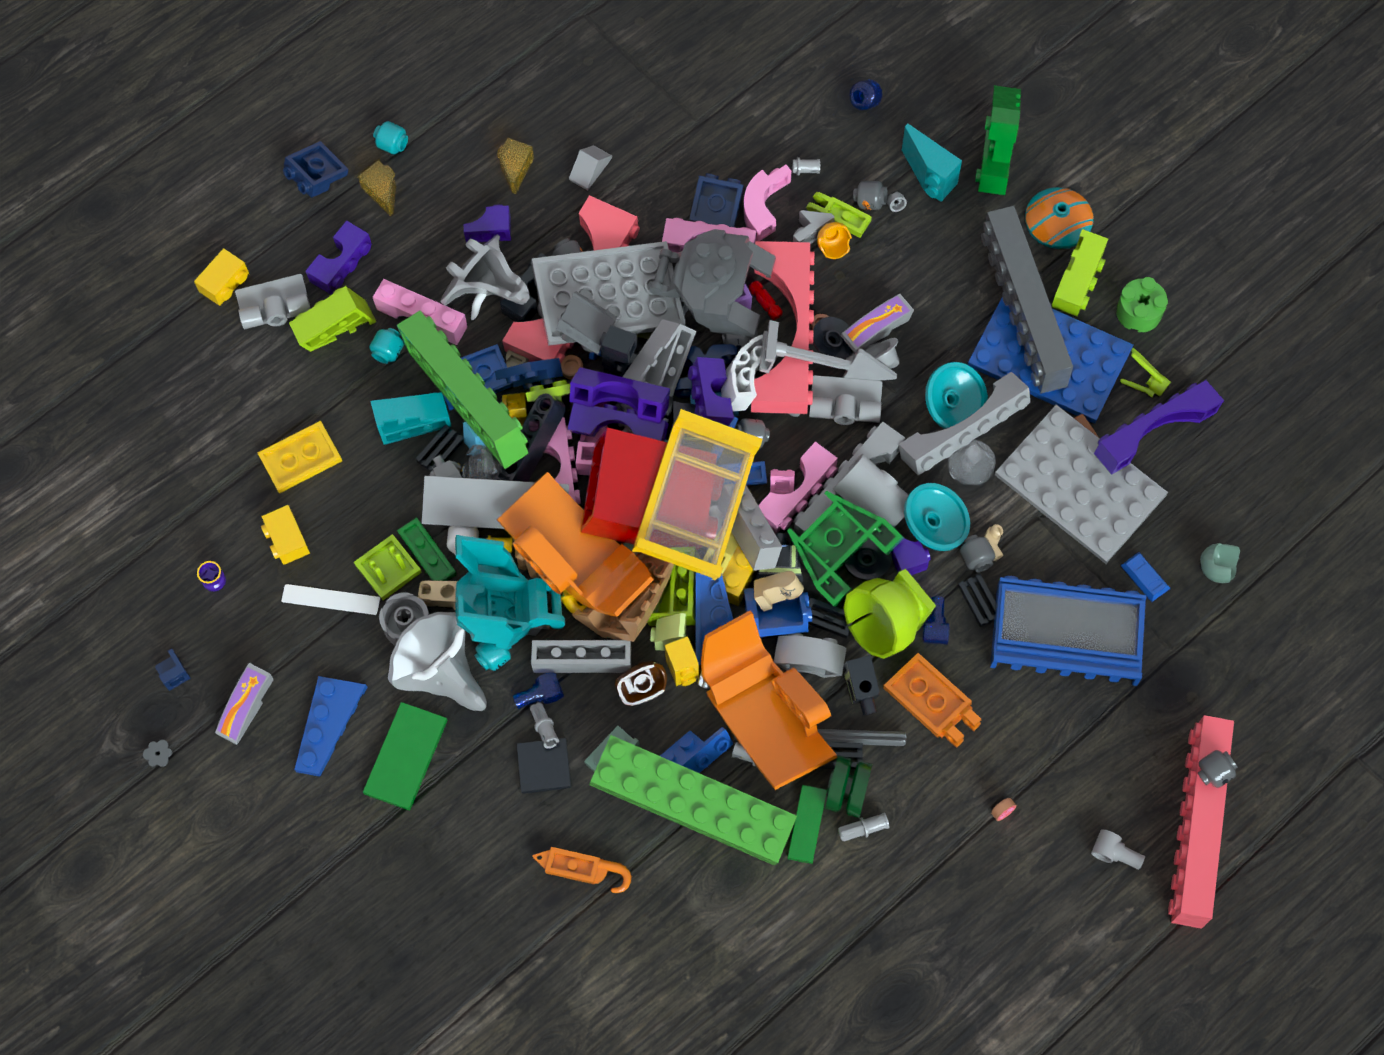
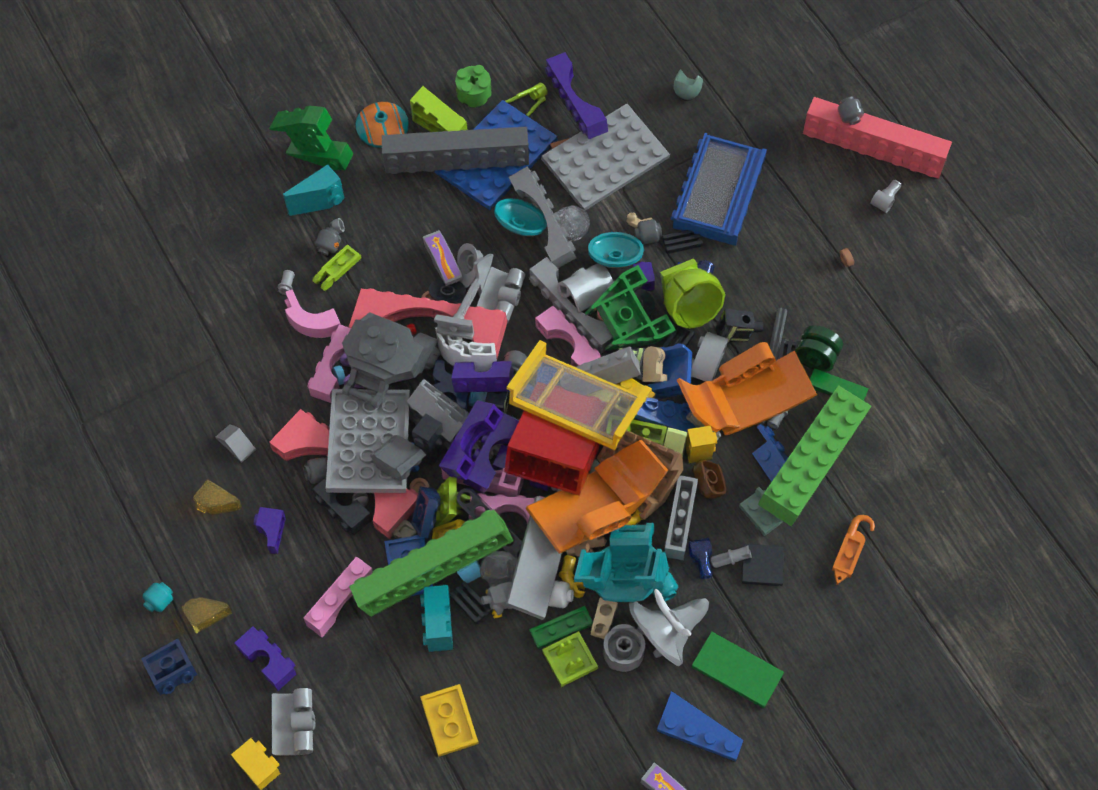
camera: 80 degrees left, 5 degrees down
yellow brick [261,505,310,565] -> none
white sticker [281,584,380,615] -> none
lime wedge [289,286,376,352] -> none
teal head [369,328,404,364] -> none
light grey animal [440,234,530,320] -> none
dark blue plate [689,173,745,228] -> none
bright pink tile [770,469,795,494] -> none
light grey slope [793,210,834,244] -> none
light orange hair [817,222,852,260] -> none
light grey axle [838,813,889,842] -> none
clear blue head [849,79,882,110] -> none
orange tile [884,653,981,748] -> none
blue tile [1121,552,1170,602] -> none

